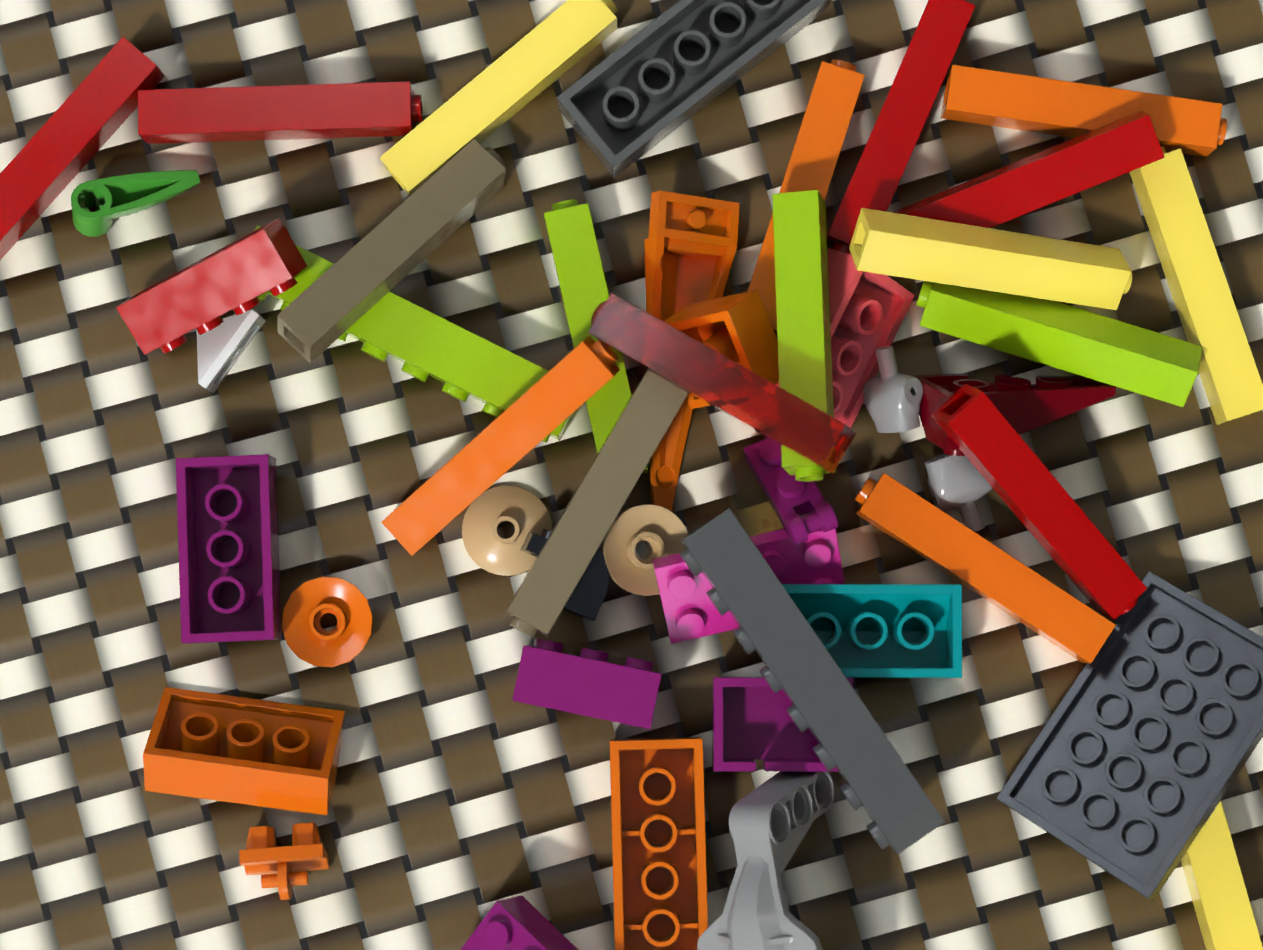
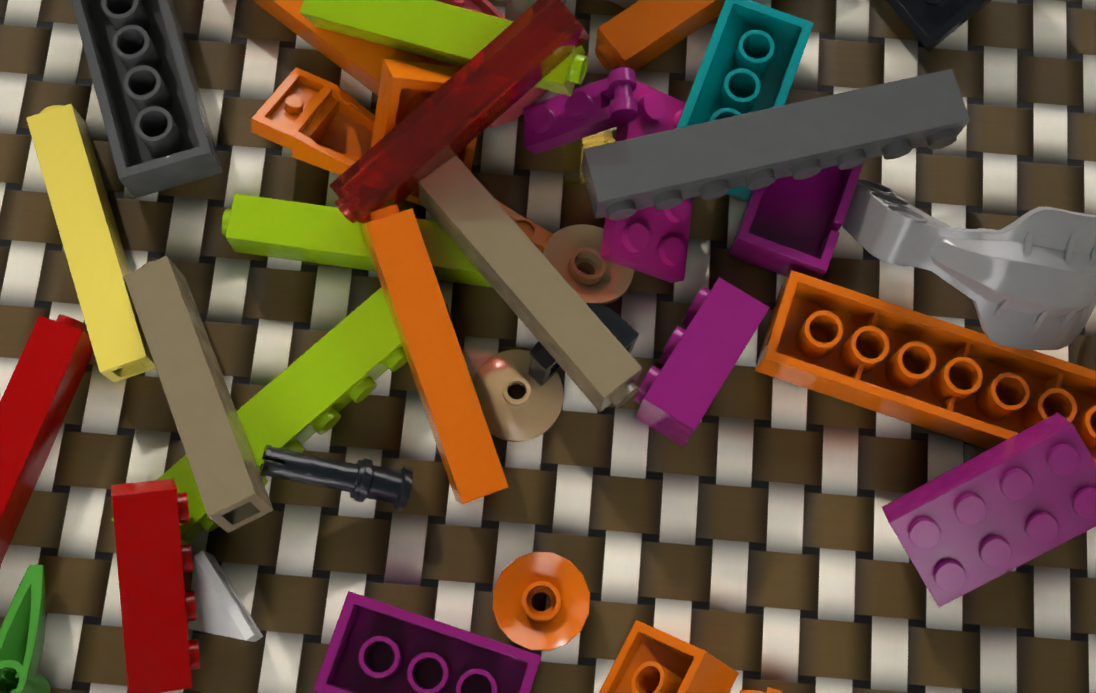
camera: 75 degrees left, 10 degrees down
none -> black pin [259,444,413,510]

